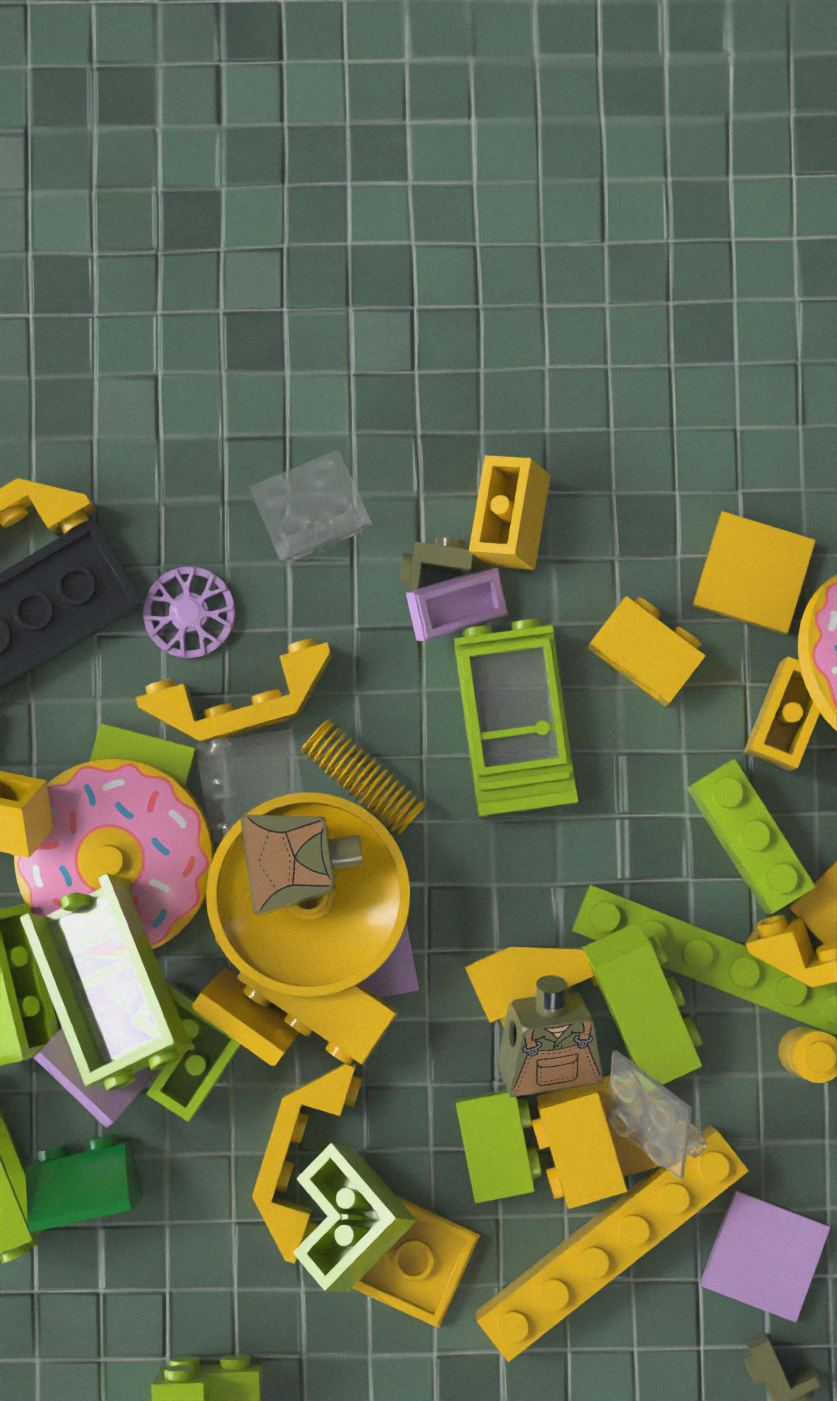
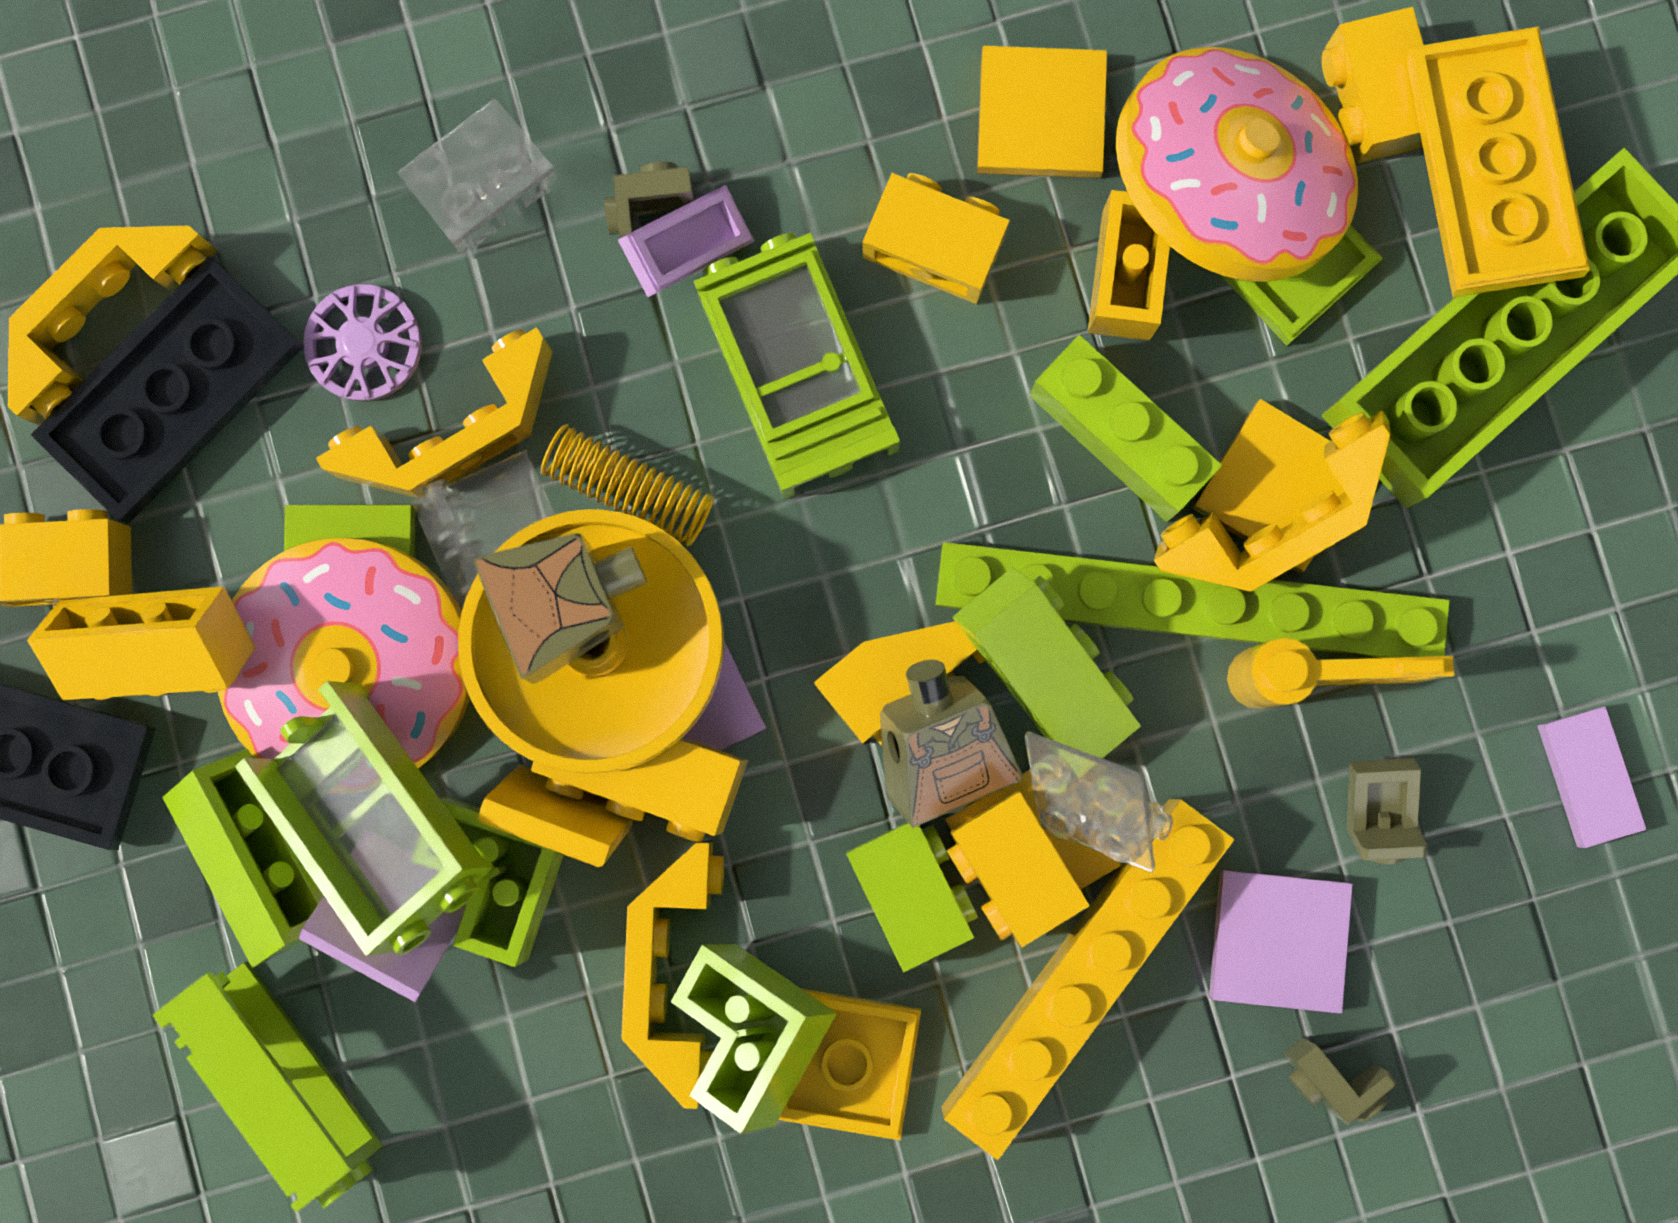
camera: 10 degrees left, 0 degrees up
green slope [25,1133,143,1233] -> none
yellow brick [469,455,551,570] -> none

